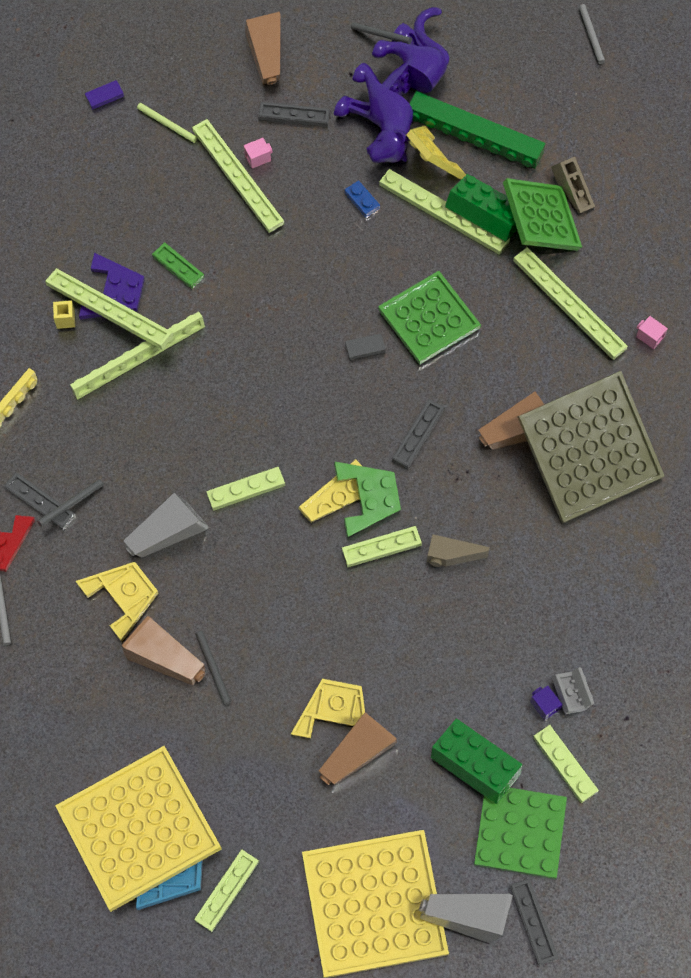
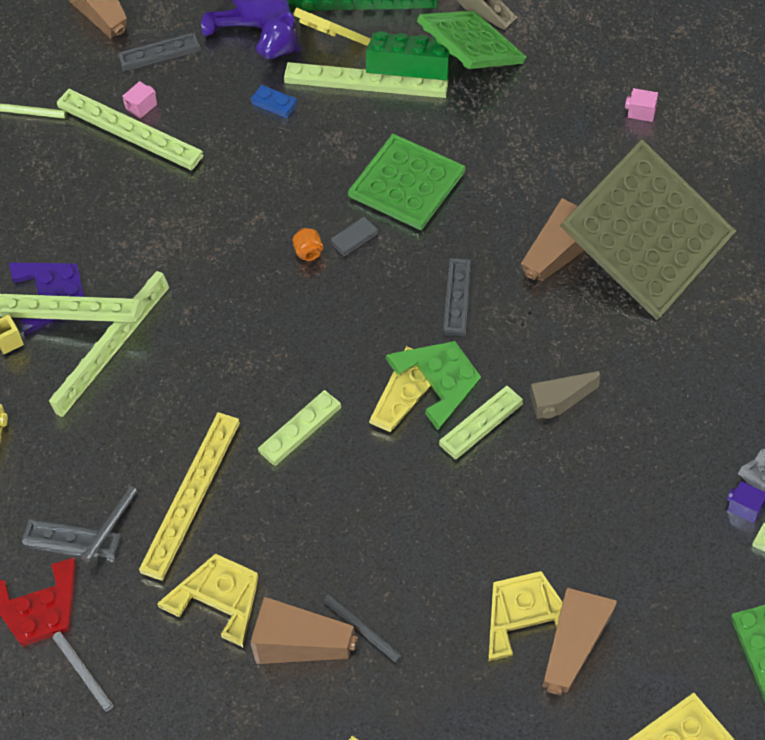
camera: 20 degrees left, 10 degrees down
light grey slope [124,493,209,558] -> none
bright green tile [152,242,204,289] -> none
green brick [431,718,523,804] -> none
yellowish green plate [513,247,628,360] -> none
none -> light yellow plate [139,412,240,581]
none -> orange head [292,228,323,261]

